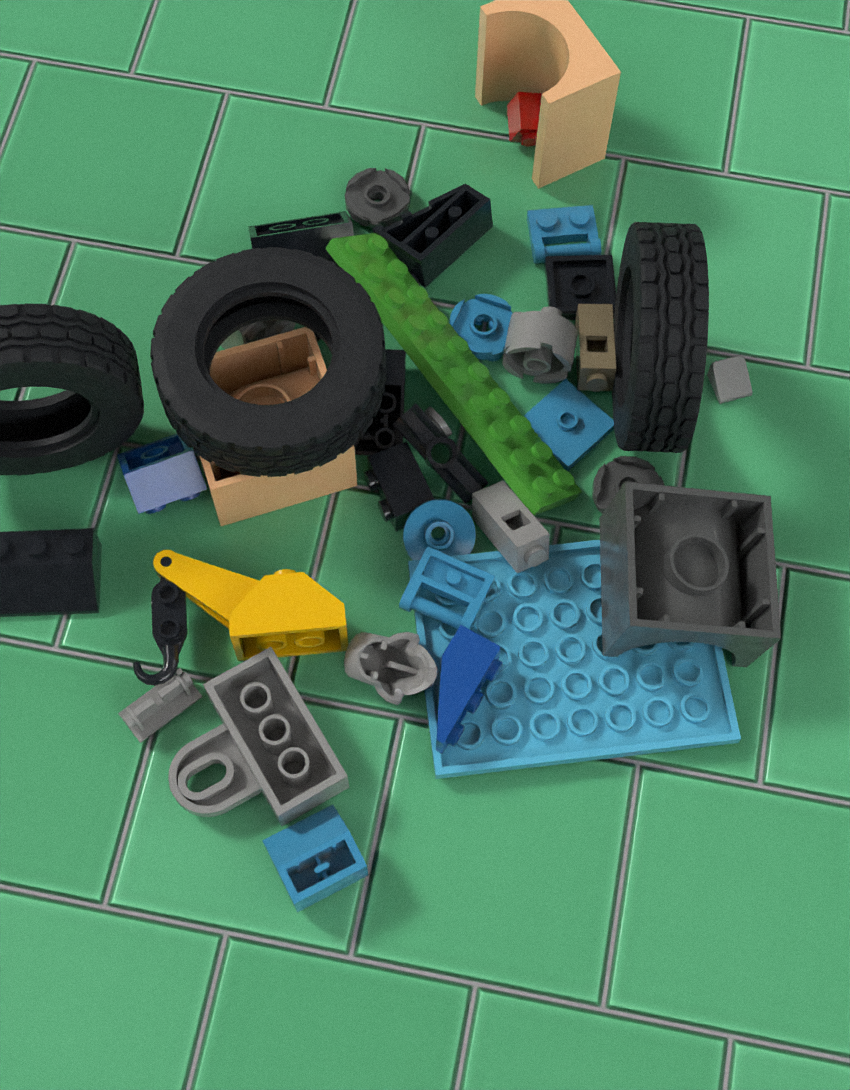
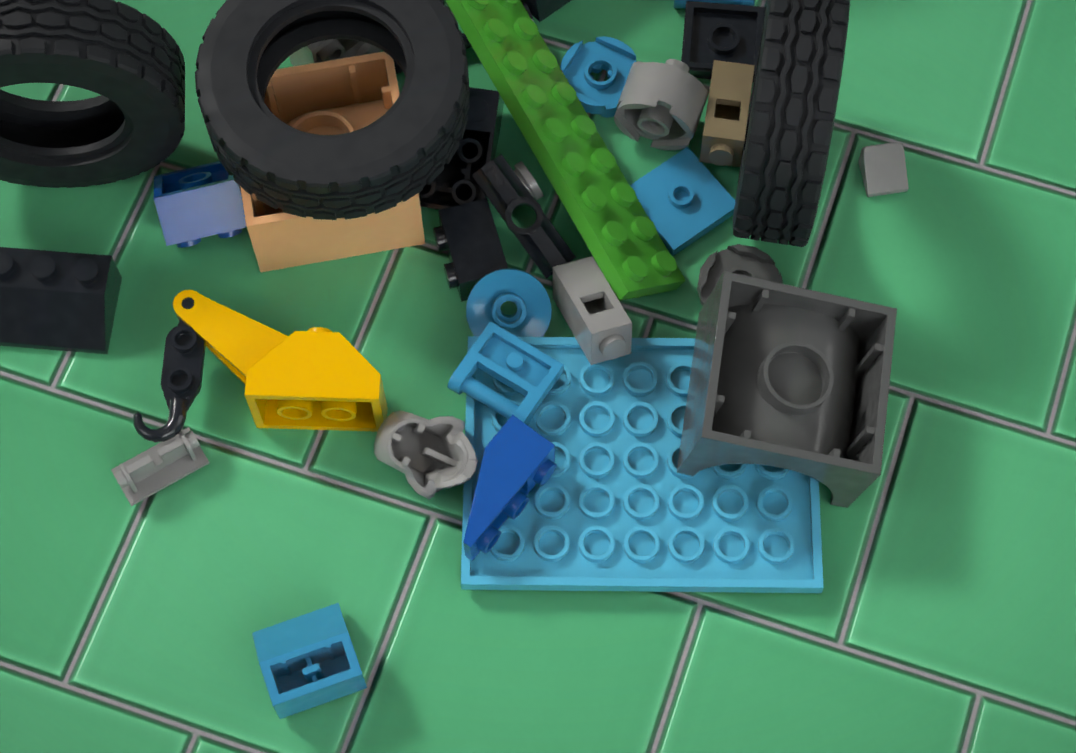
camera: 10 degrees right, 0 degrees up
light grey brick [168,647,349,826] -> none

